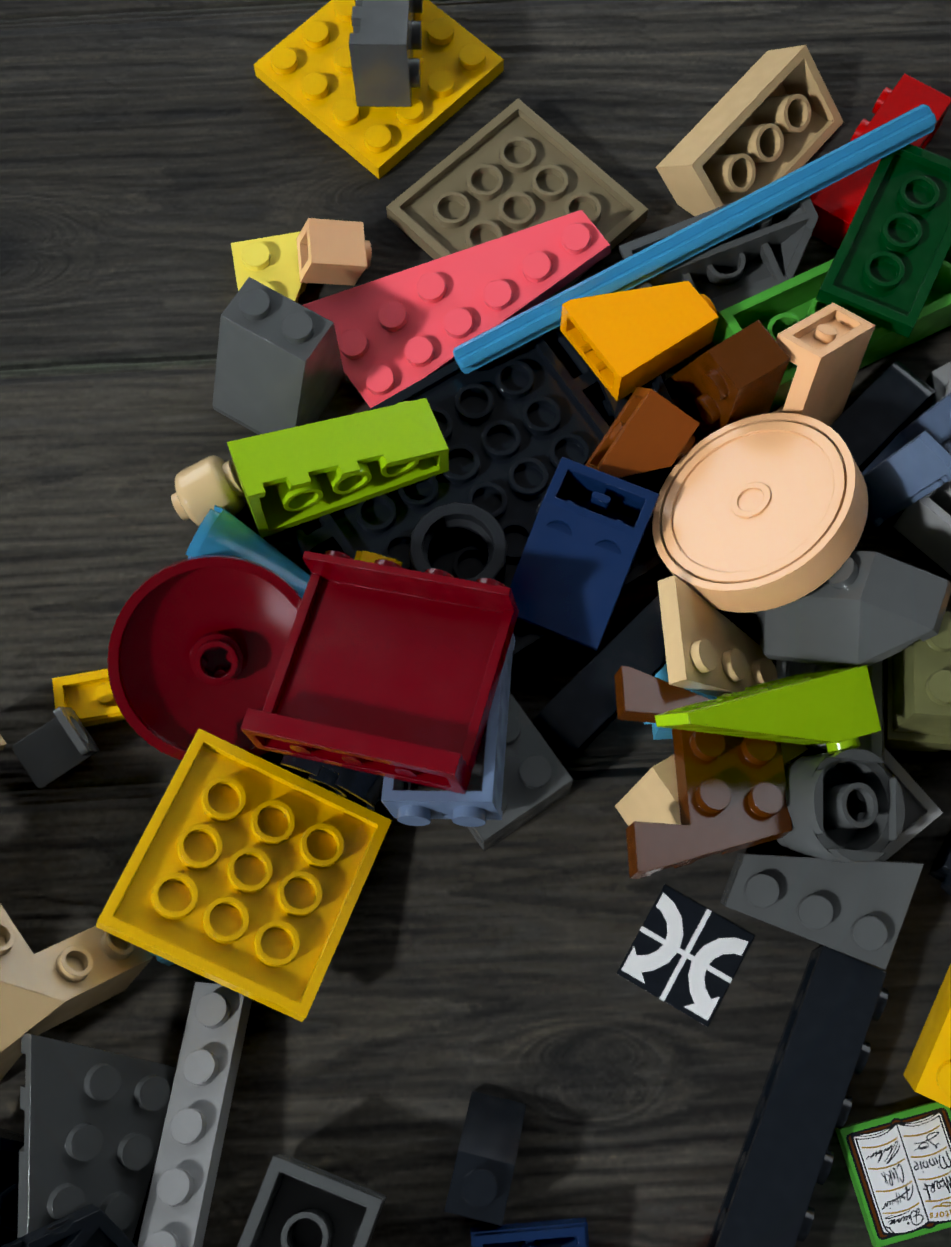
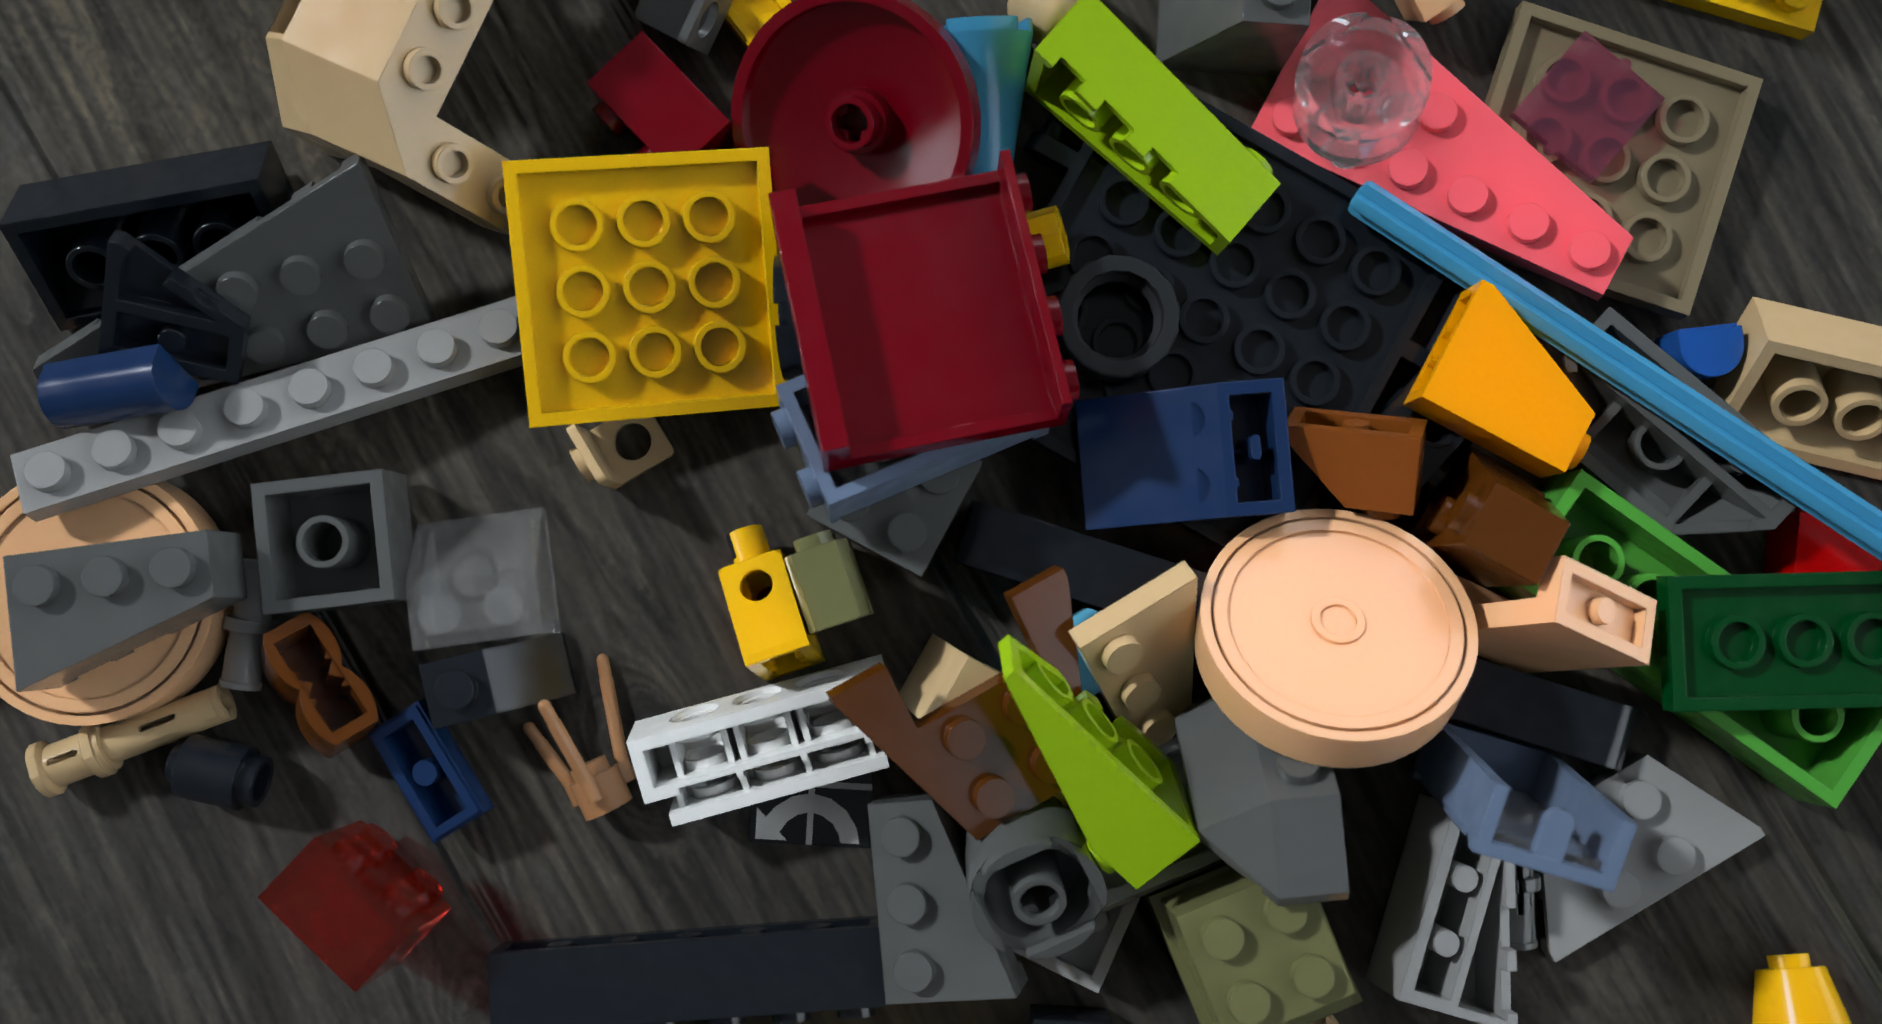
camera: 60 degrees right, 15 degrees up
none -> clear slope [405,507,561,651]
none -> medium nougat plant [523,653,637,821]
none -> tan bracket [566,417,675,490]
none -> dark red brick [587,31,734,154]
none -> white brick [626,654,890,827]
none -> yellow torso [718,524,825,682]
none -> olive brick [784,530,874,635]
none -> clear brick [1292,12,1433,169]
none -> clear pink piece [1510,31,1665,184]
none -> blue brick [1653,323,1744,381]

